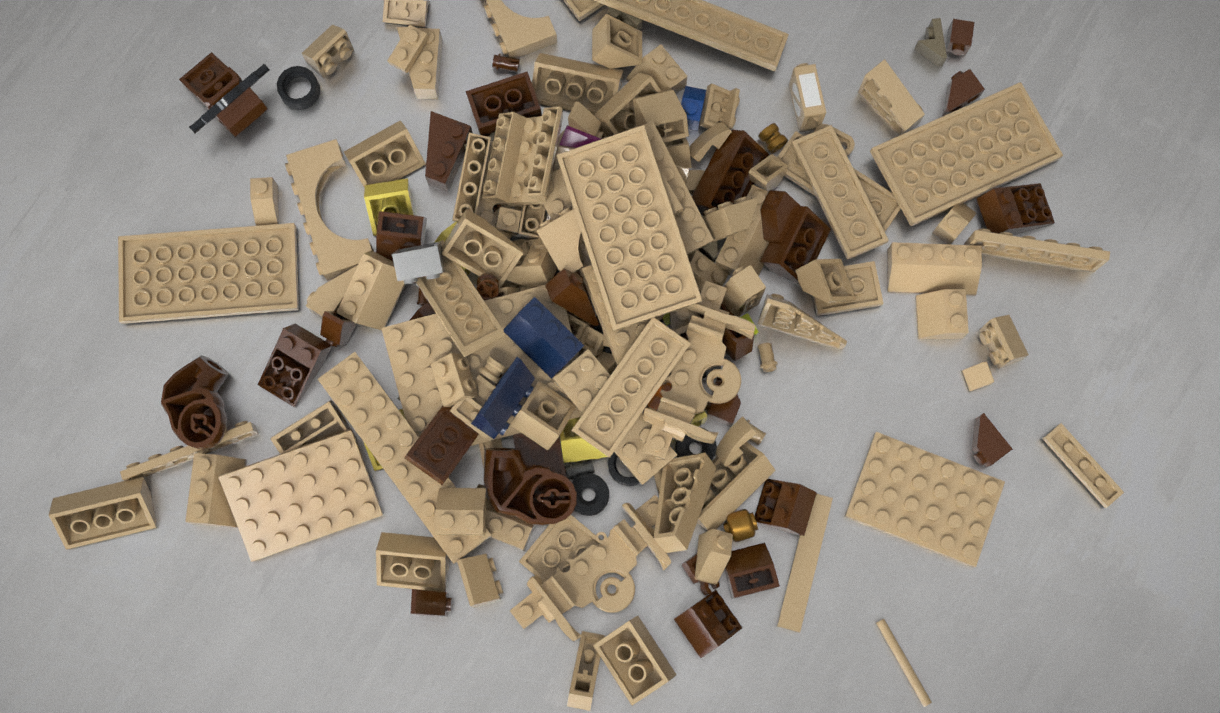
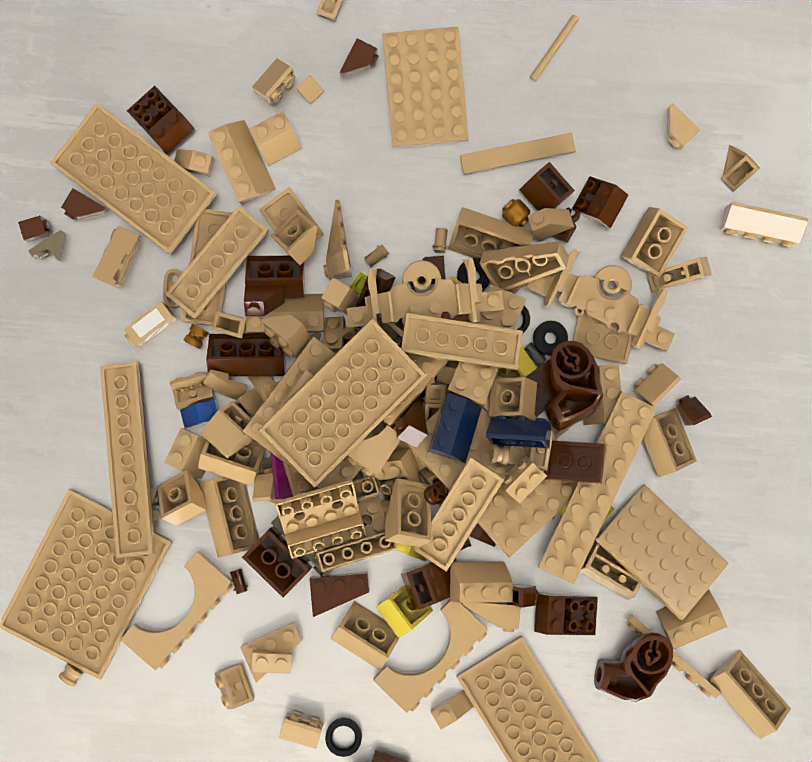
camera: 115 degrees left, 10 degrees up
light grey slope [392,241,445,284] -> none
tan slope [435,488,486,536] -> none
tan plate [495,207,522,234] -> none
tan slope [716,416,756,467] -> none
reddish brown slope [754,479,817,536] -> none
tan plate [964,229,1110,272] -> none

